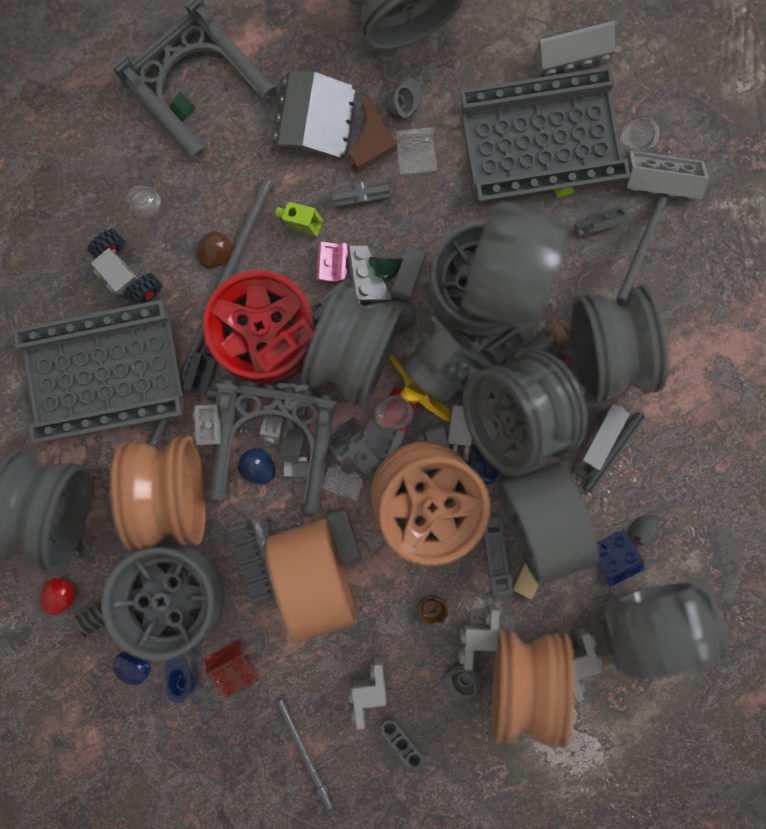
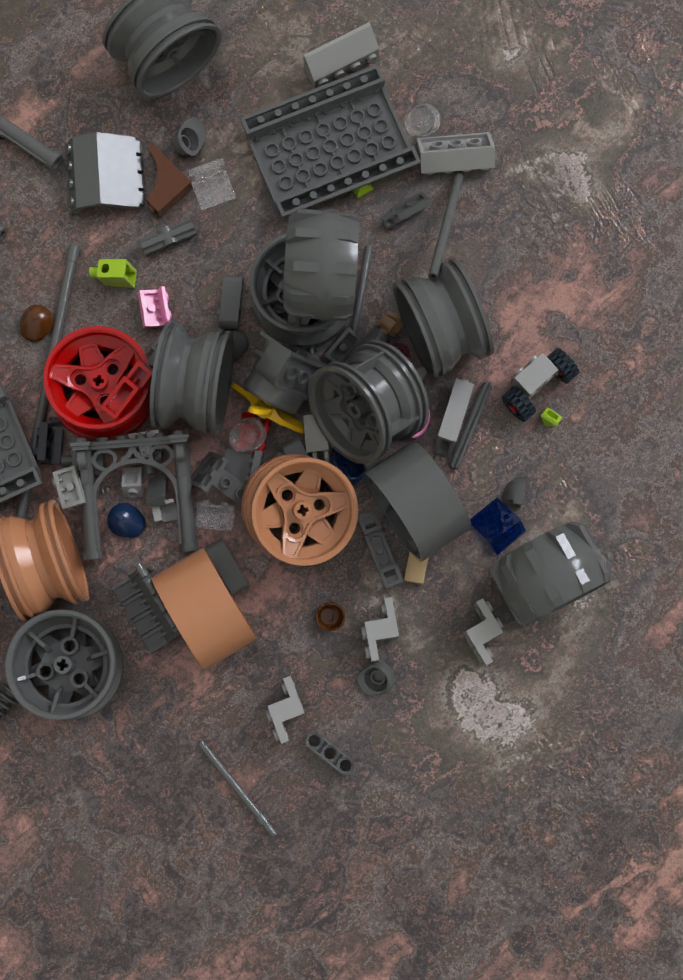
camera: 20 degrees left, 5 degrees down
clear blue hat [113,651,151,685] -> none
clear blue piece [165,655,196,703] -> none
clear red bracket [205,640,259,698] -> none
light grey wing [347,246,392,302] -> none
clear green brick [369,257,403,278] -> none
nougat wheel [492,629,574,749] -> none
none -> brick [502,348,580,422]
none -> lime slope [541,407,562,427]

